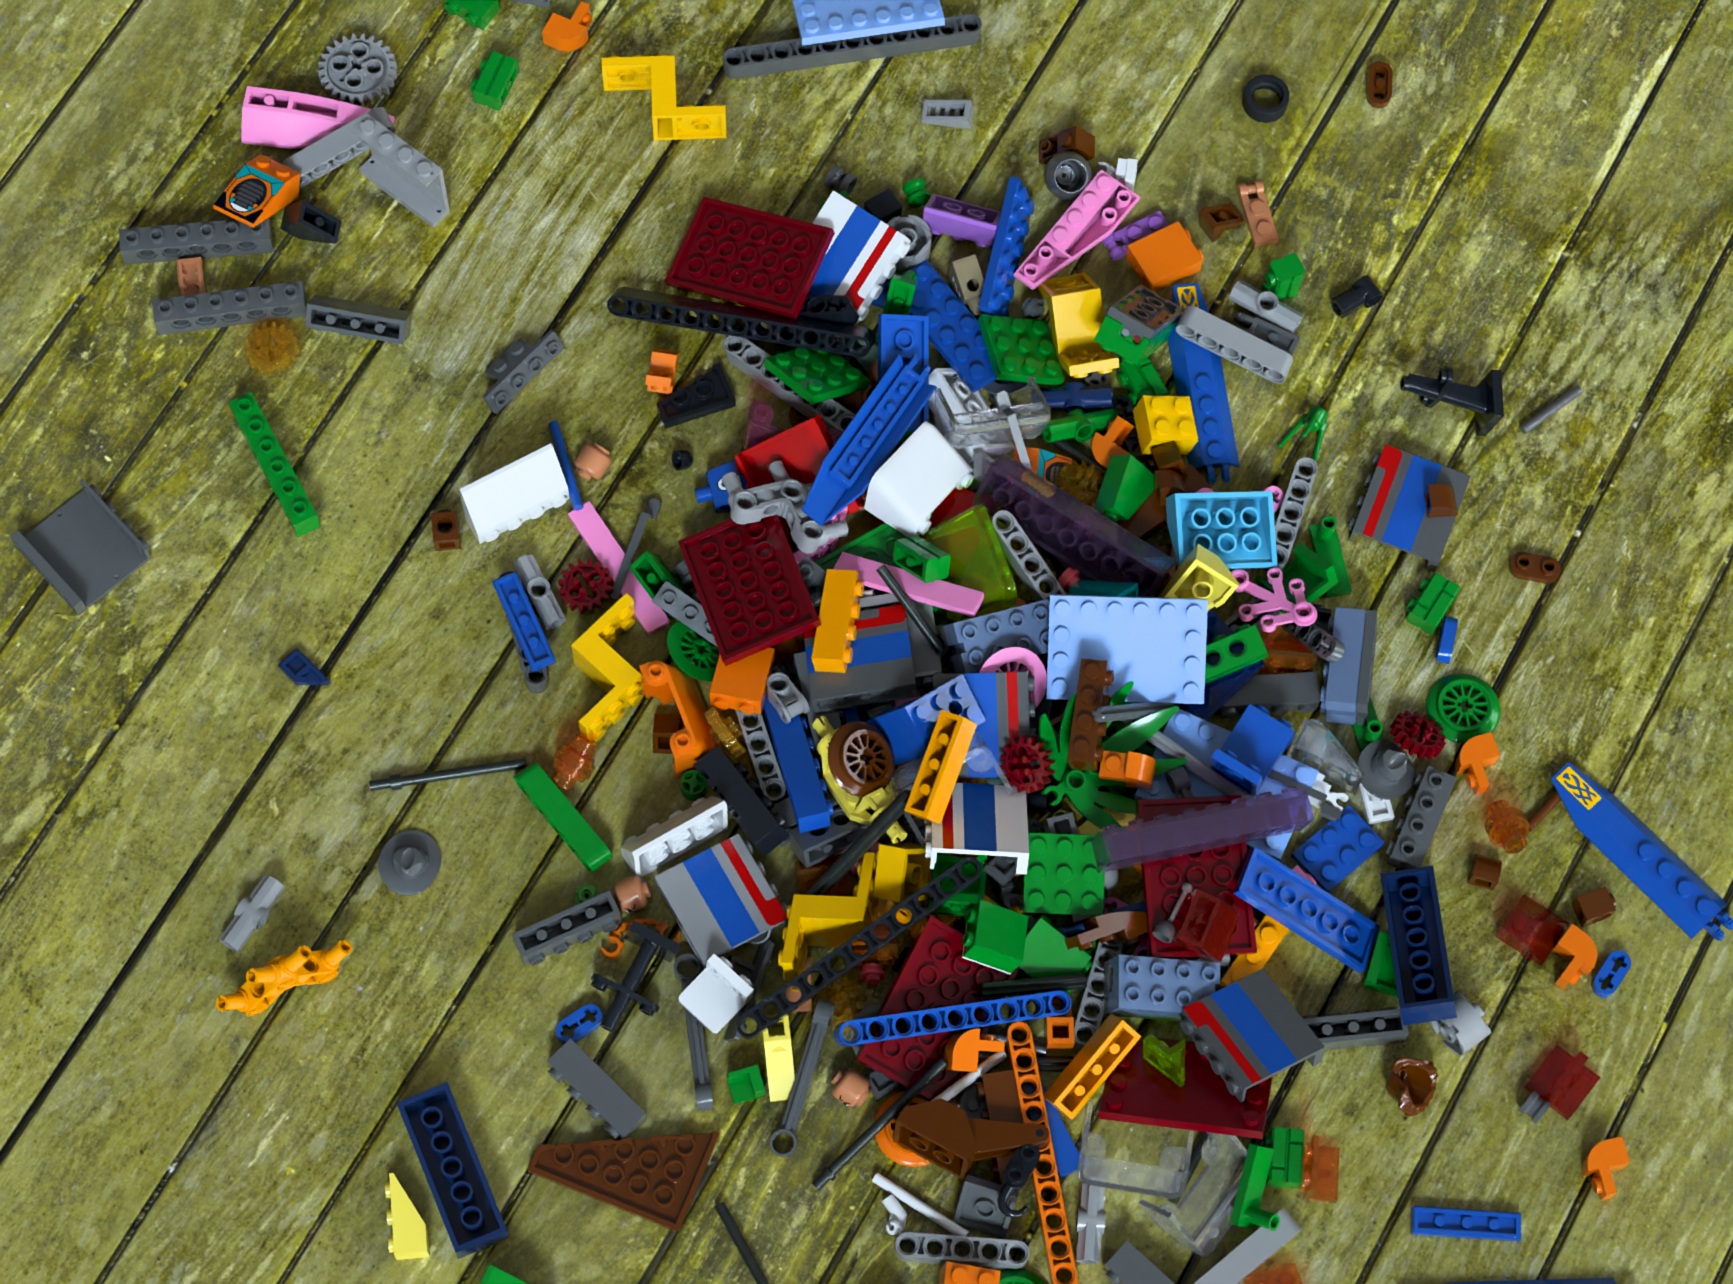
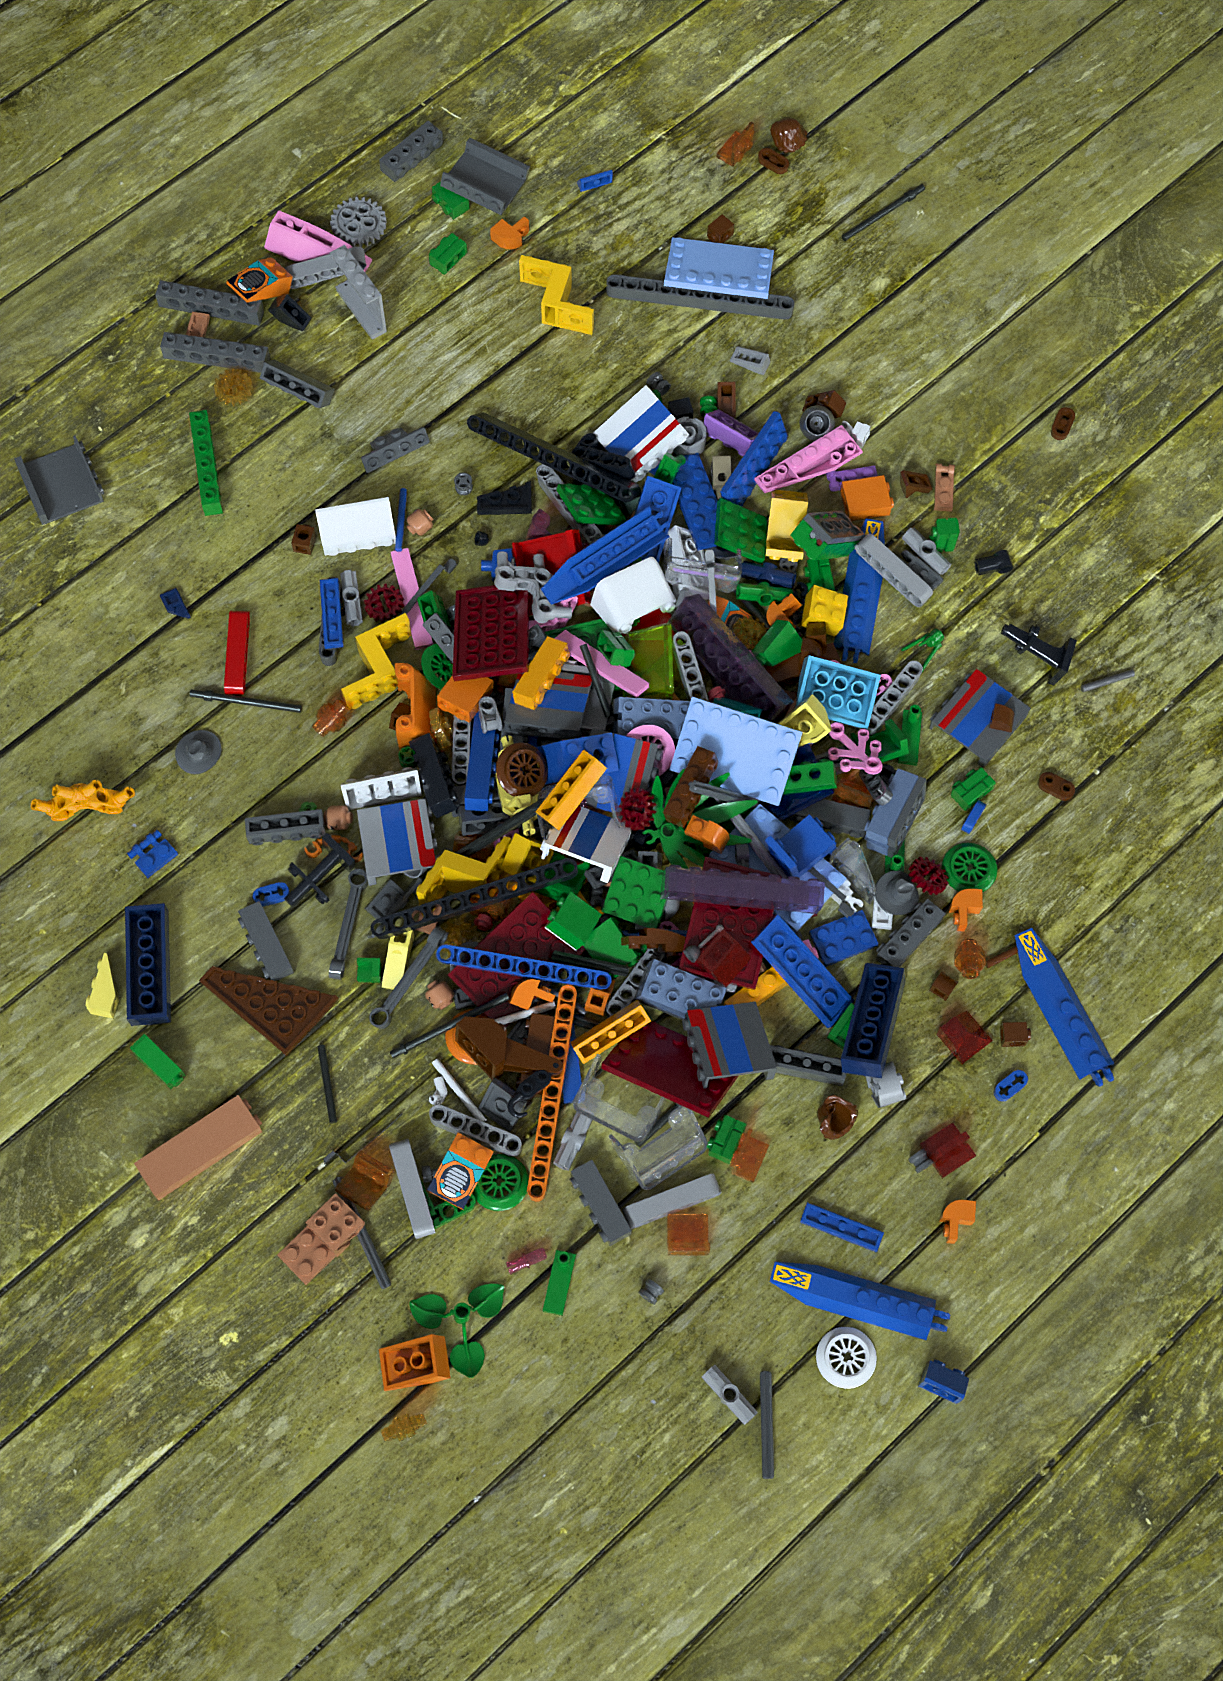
camera: 20 degrees right, 0 degrees up
light grey piece [219,874,285,953] -> none
green beam [513,761,613,873] -> none
orange brick [645,348,680,394] -> none
dark red plate [665,197,835,319] -> none
white bracket [678,954,754,1033] -> none
dark grey plate [1021,296,1044,319] -> none
clear neon green slope [1143,1034,1186,1087] -> none
green piece [1229,1143,1280,1231] -> none
black tyre [1242,74,1290,123] -> none
orange brick [1552,924,1597,990] -> none
none -> blue plate [127,830,178,878]
none -> red beam [224,611,250,694]
none -> dark grey wheel [454,473,473,495]
none -> reddish brown slope [716,381,736,418]

